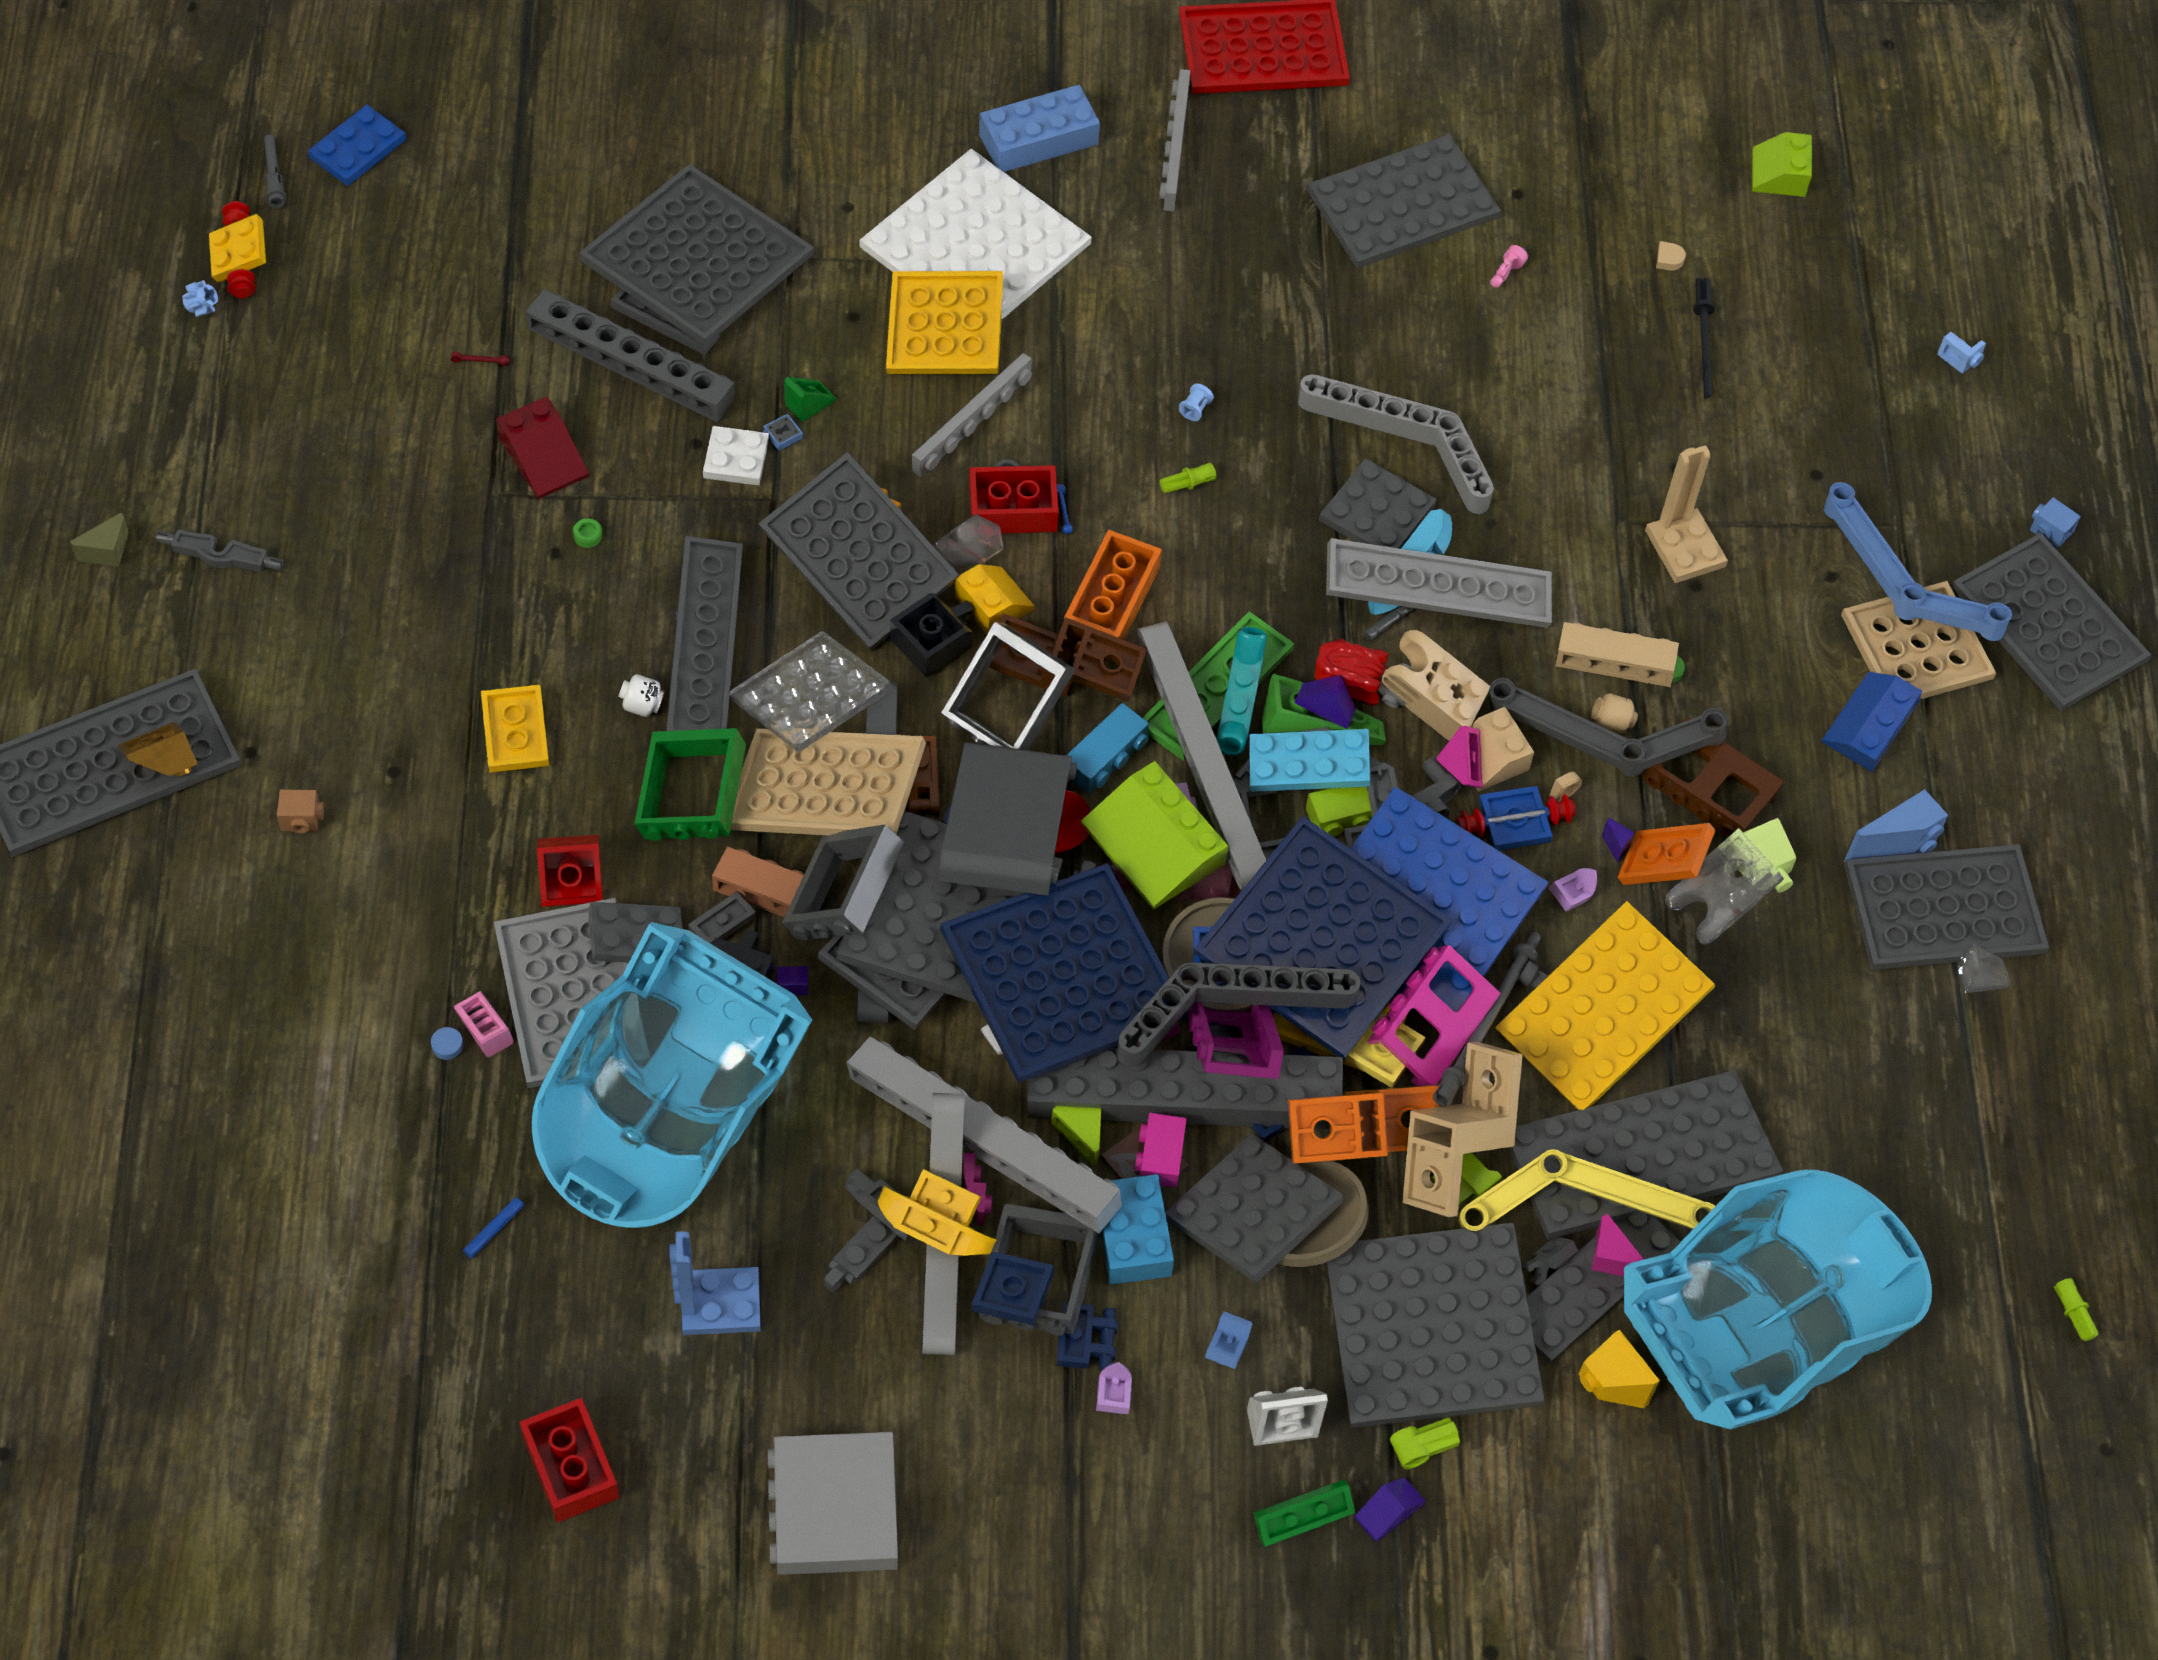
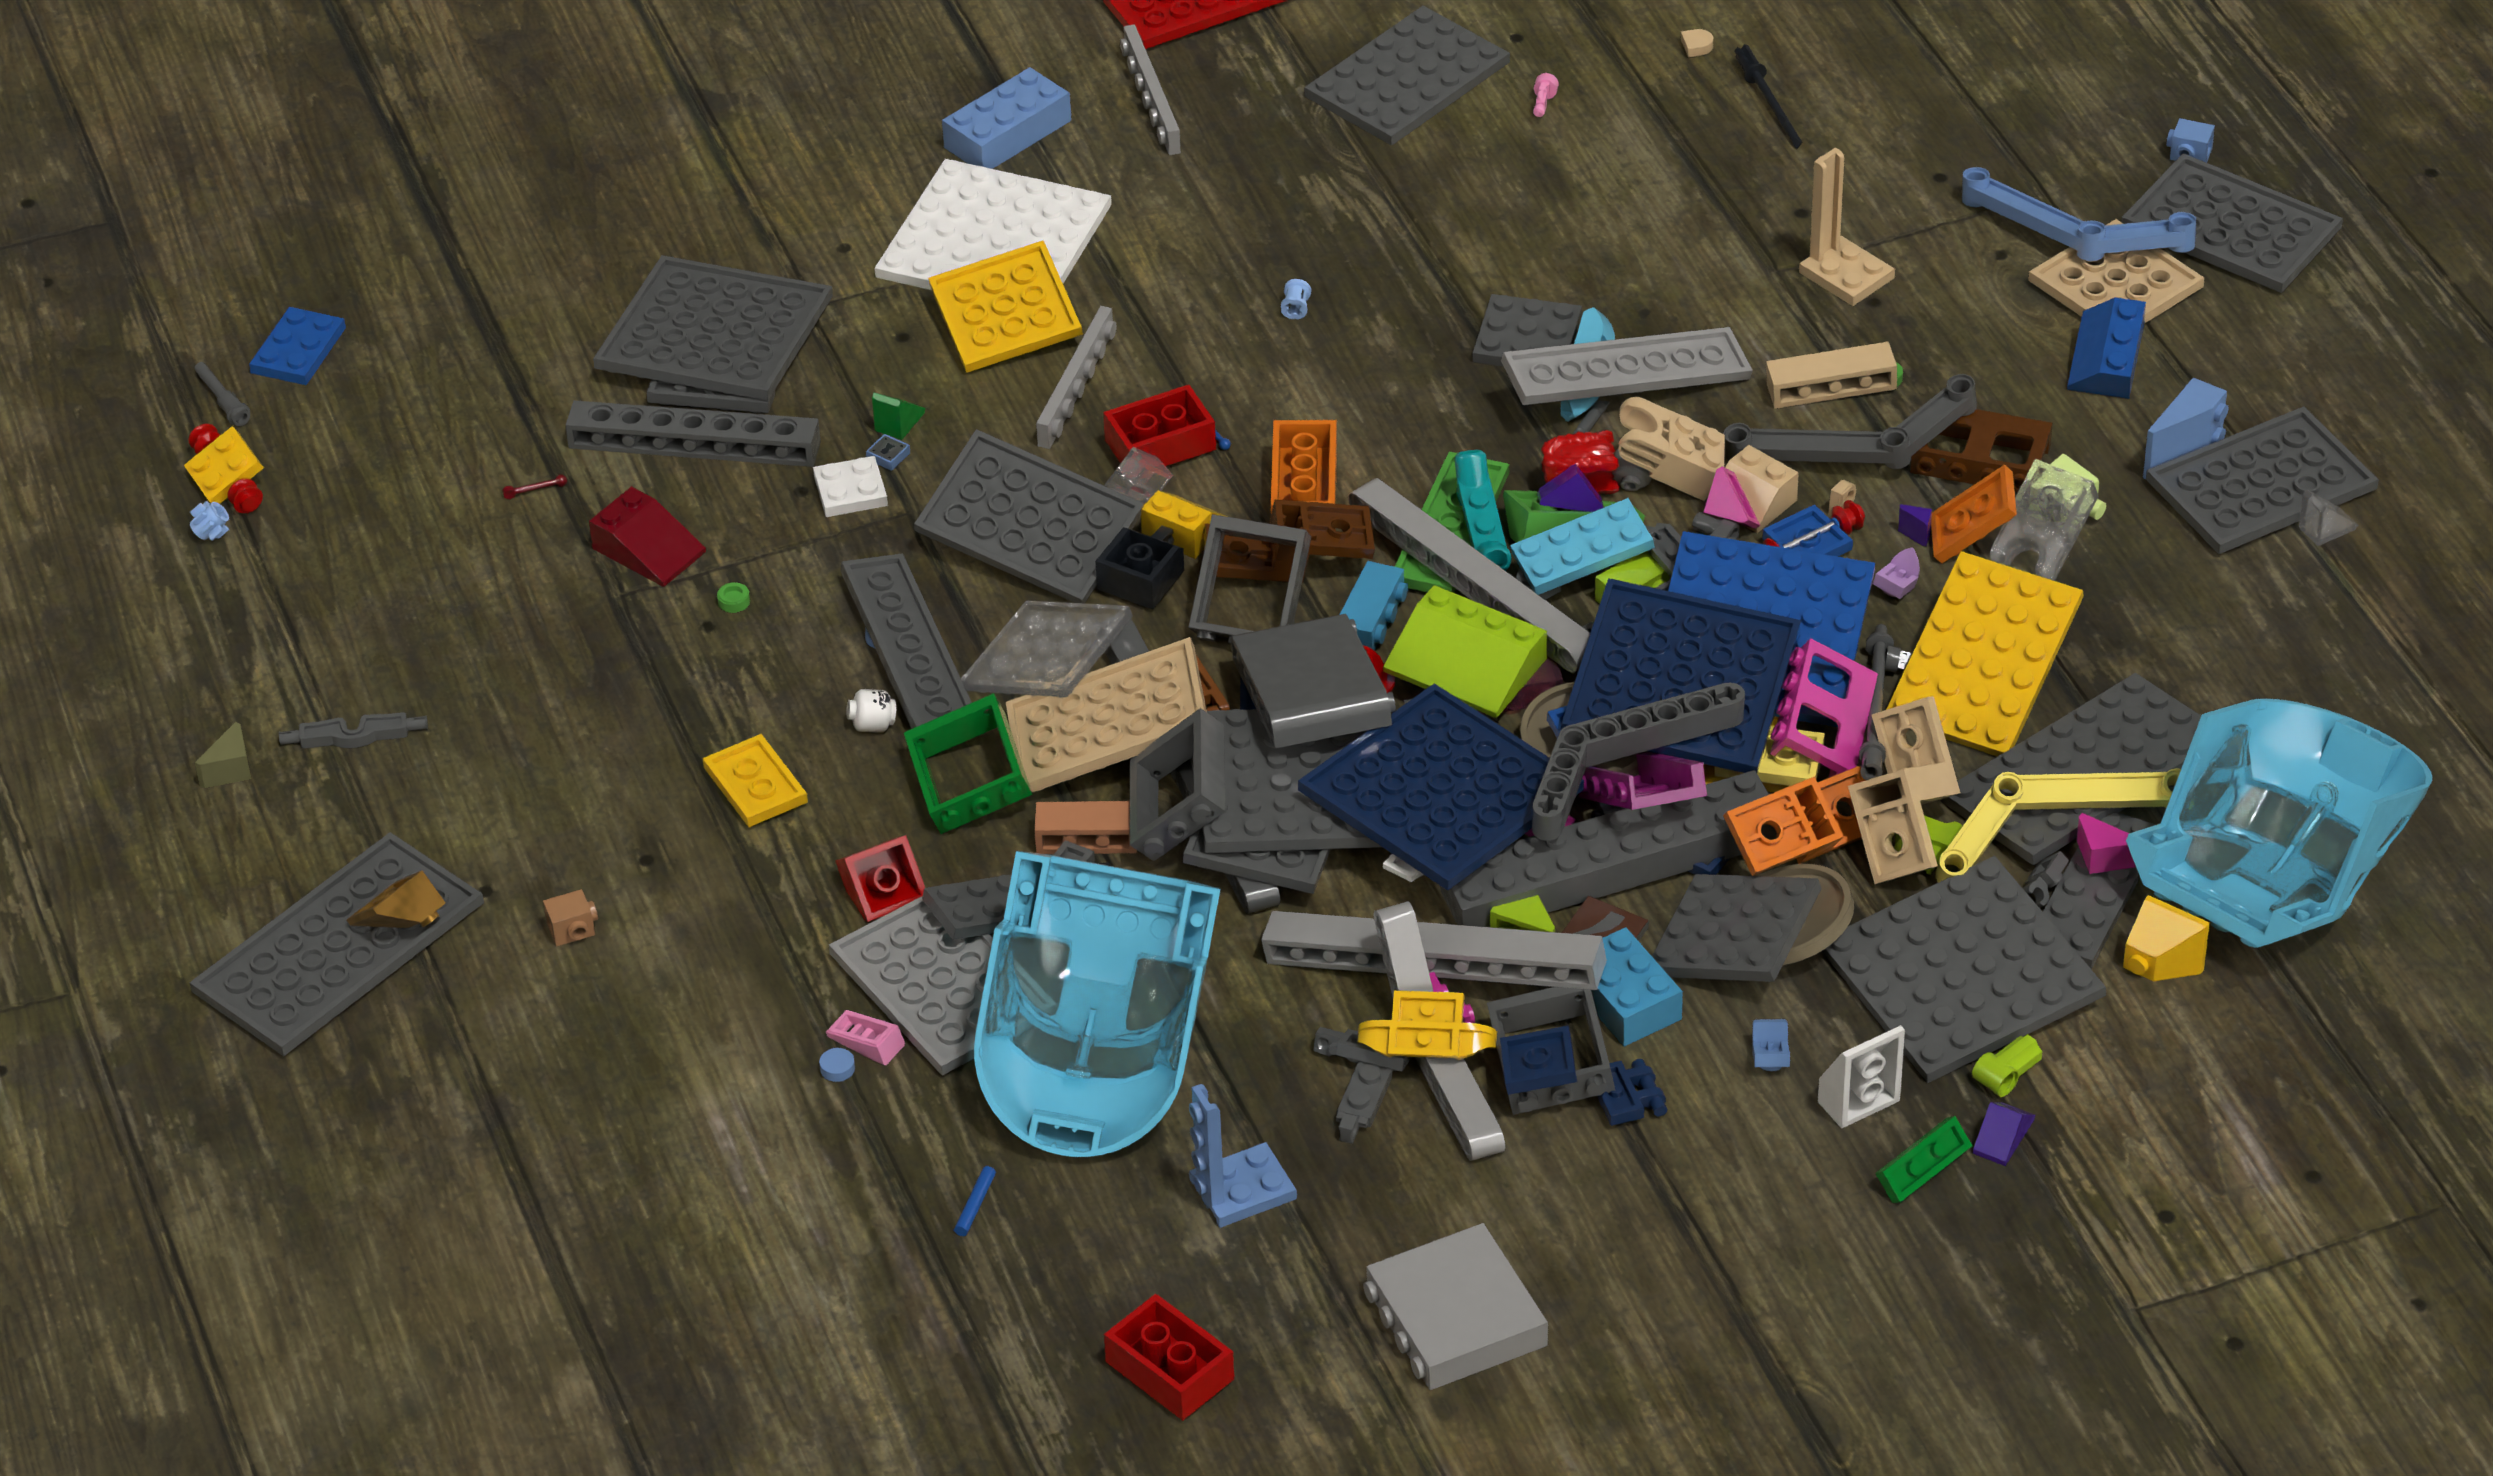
camera: 15 degrees left, 15 degrees down
lavender plate [1096,1362,1132,1414] -> none
dark pink brick [1135,1113,1187,1188] -> none
lime axle [1159,463,1216,493] -> none
light grey beam [1298,374,1494,514] -> none
tan head [1591,693,1638,735] -> none
light blue bracket [1937,332,1986,374] -> none

